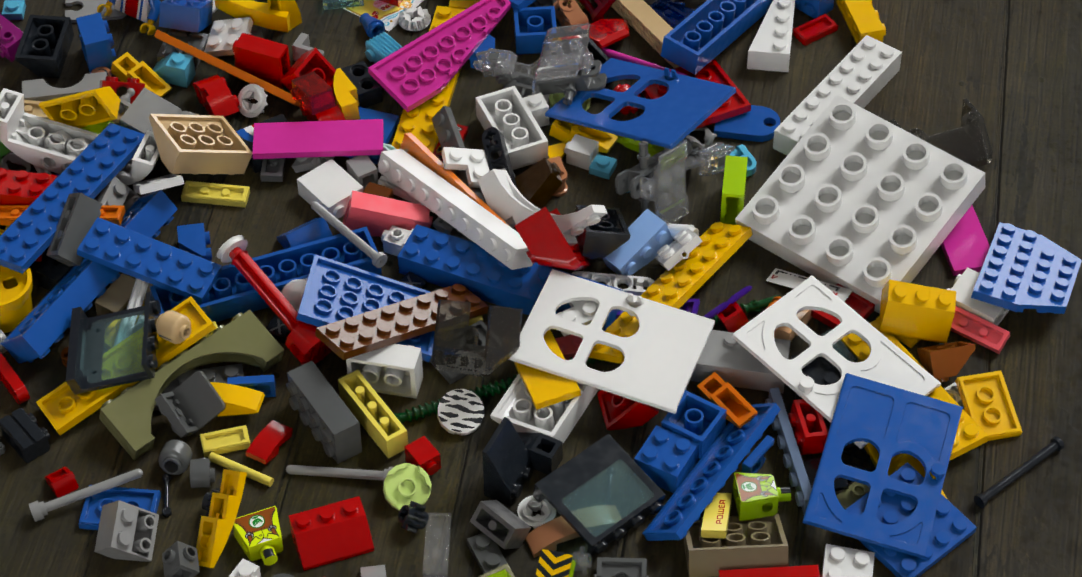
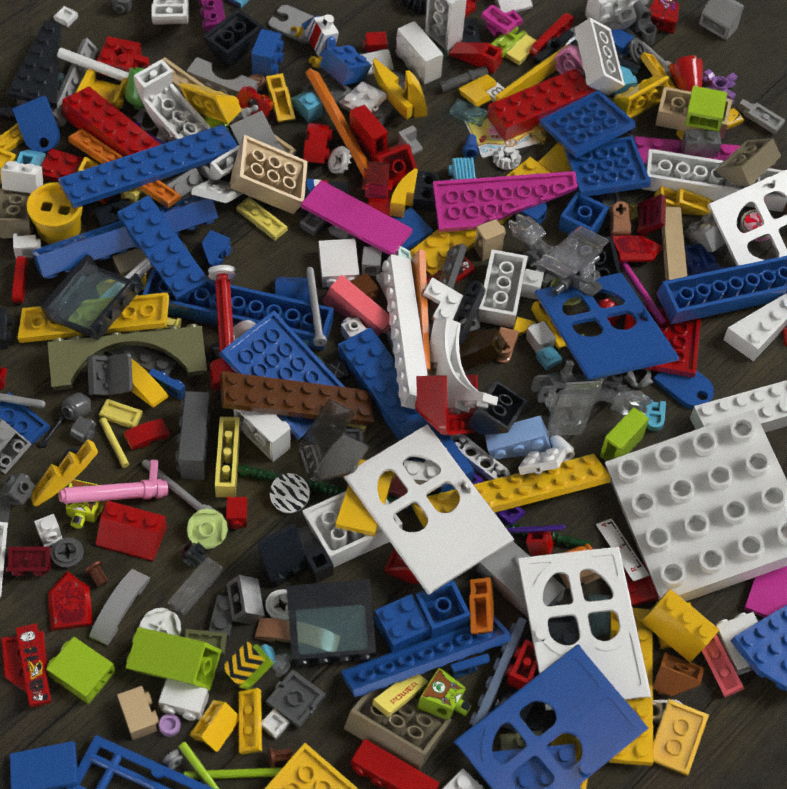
camera: 30 degrees right, 10 degrees up
dark grey brick [46,193,102,266] -> none
tan head [156,310,191,344] -> none
none -> bright pink cylinder [59,460,168,504]
none -> tan brick [474,219,506,261]

